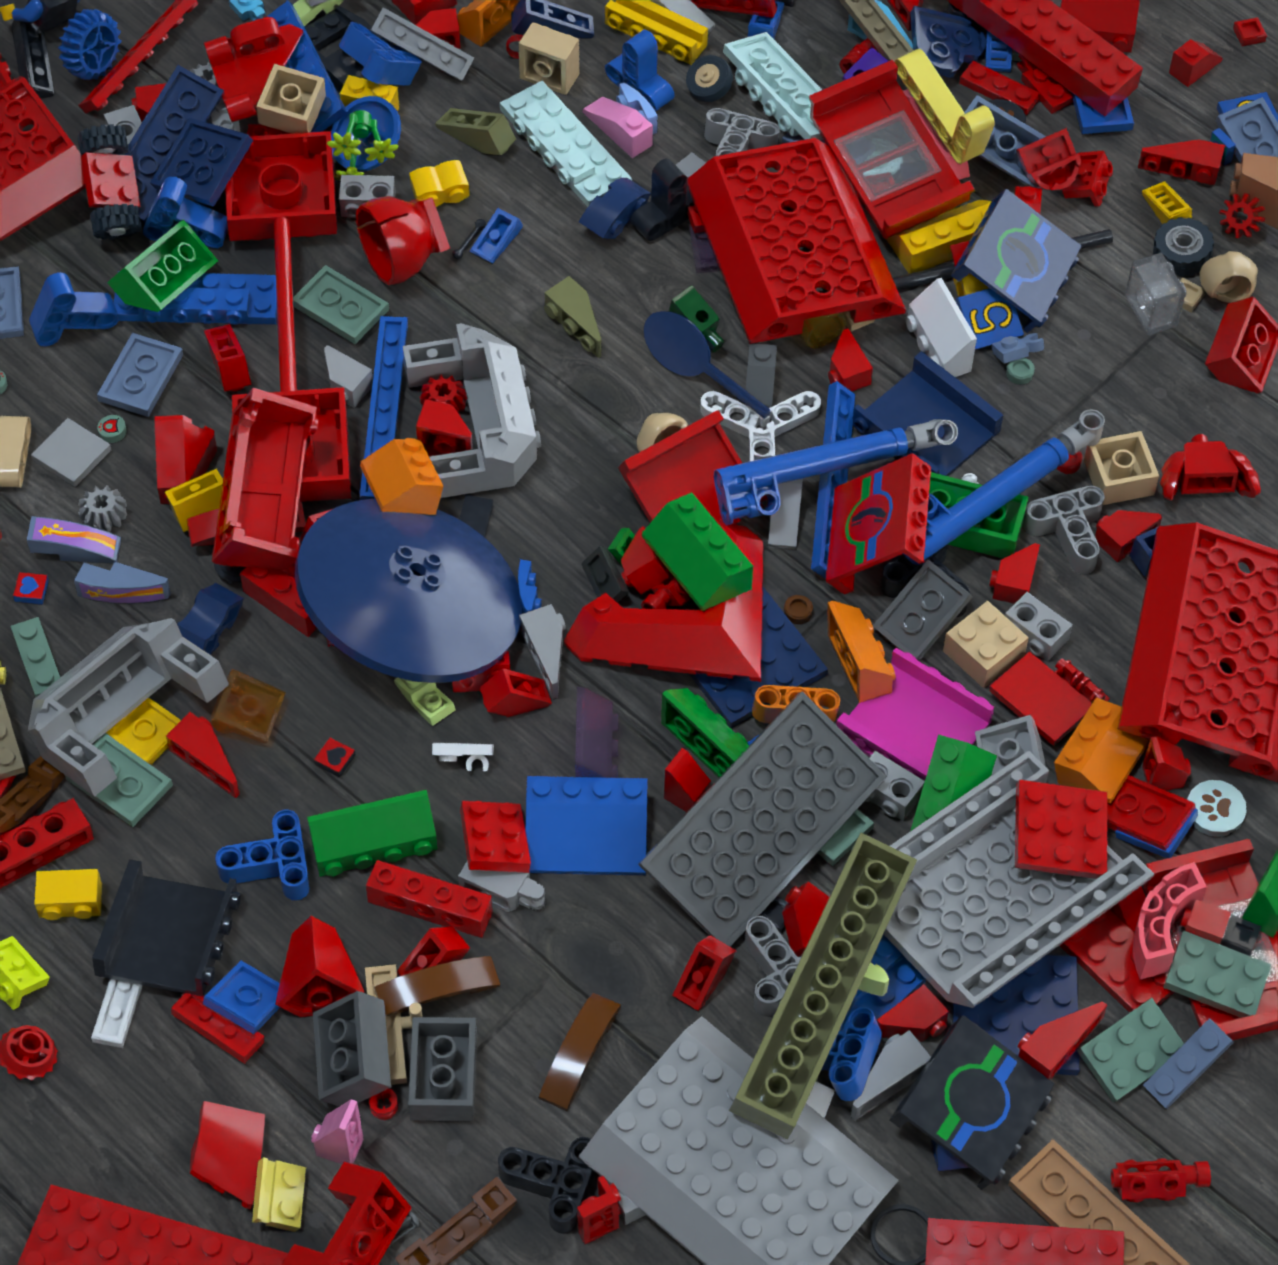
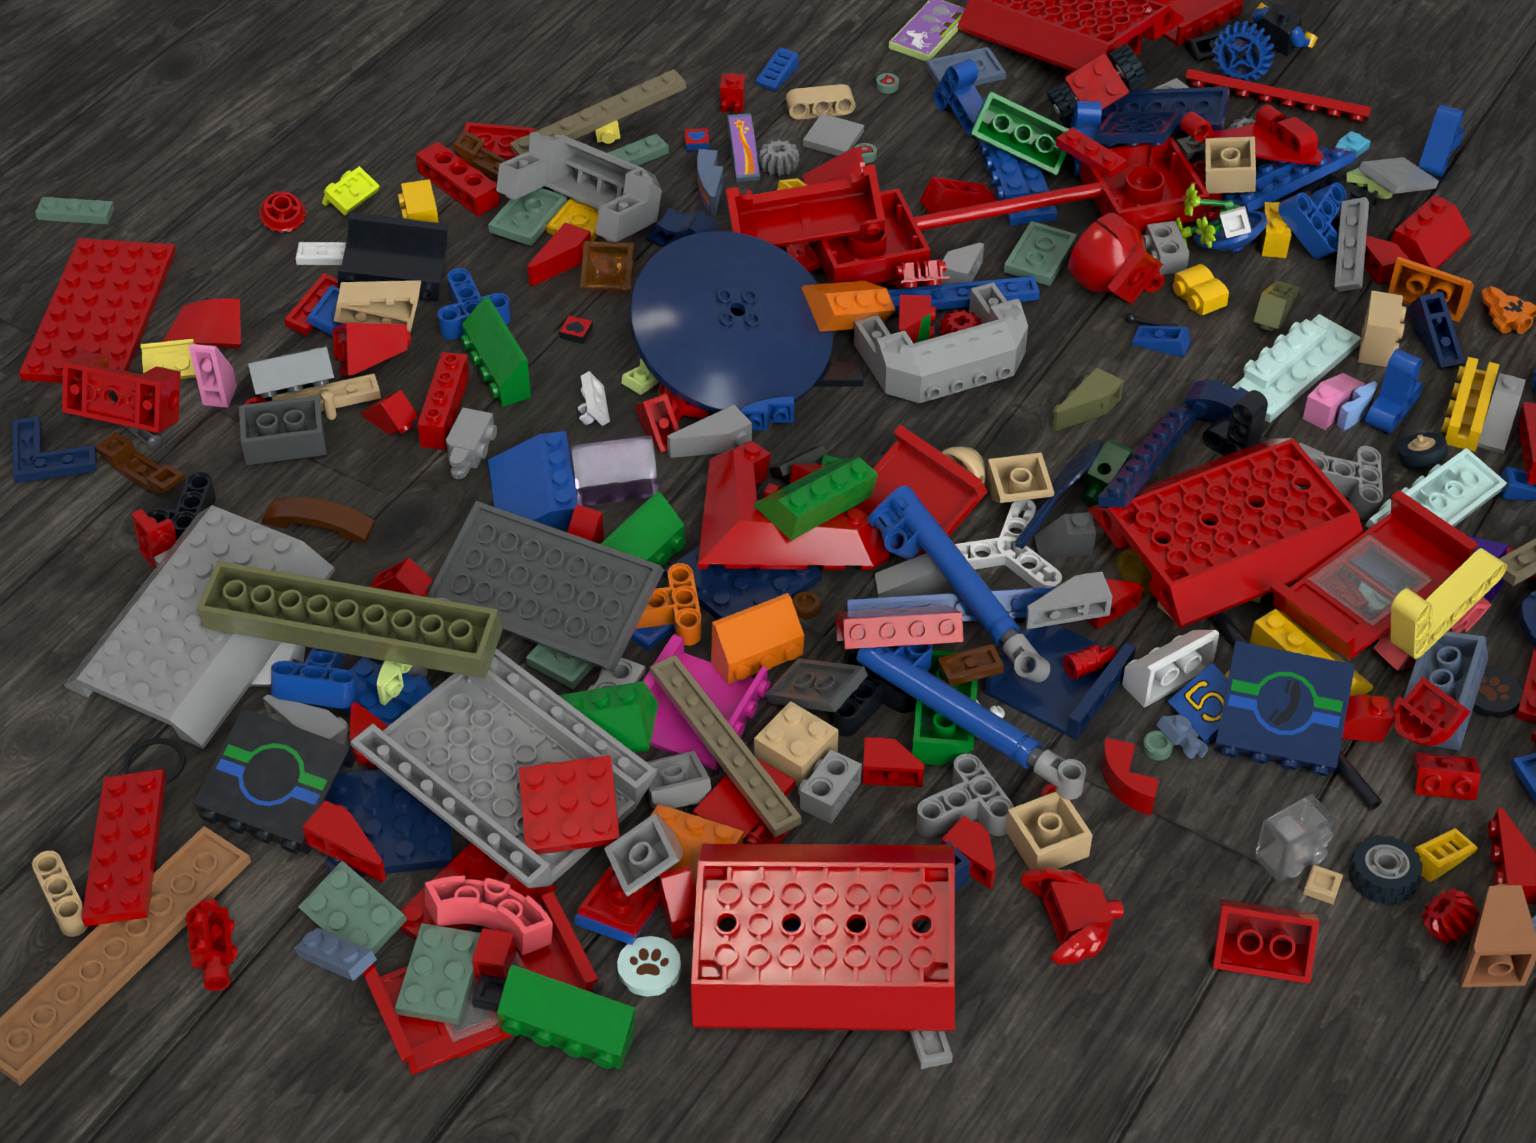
camera: 80 degrees right, 10 degrees down
sand blue plate [97,333,183,417] -> none
reddish brown slope [374,956,500,1017] -> none
red plate [460,801,531,873] -> none
tan piece [1200,251,1258,303] -> none
none -> tan wedge [333,280,421,332]
none -> light grey slope [604,813,684,896]
none -> dark tan plate [650,655,801,837]
none -> red hinge [887,259,950,289]
none -> reddish brown plate [937,644,1004,686]
none -> tan slope [986,453,1054,503]
none -> light grey slope [1025,571,1113,629]
none -> red plate [1056,127,1127,178]
none -> red hinge [1063,644,1117,680]
none -> dark blue plate [1098,407,1196,508]
none -> red brick [1102,738,1159,815]
none -> white plate [1220,206,1251,238]

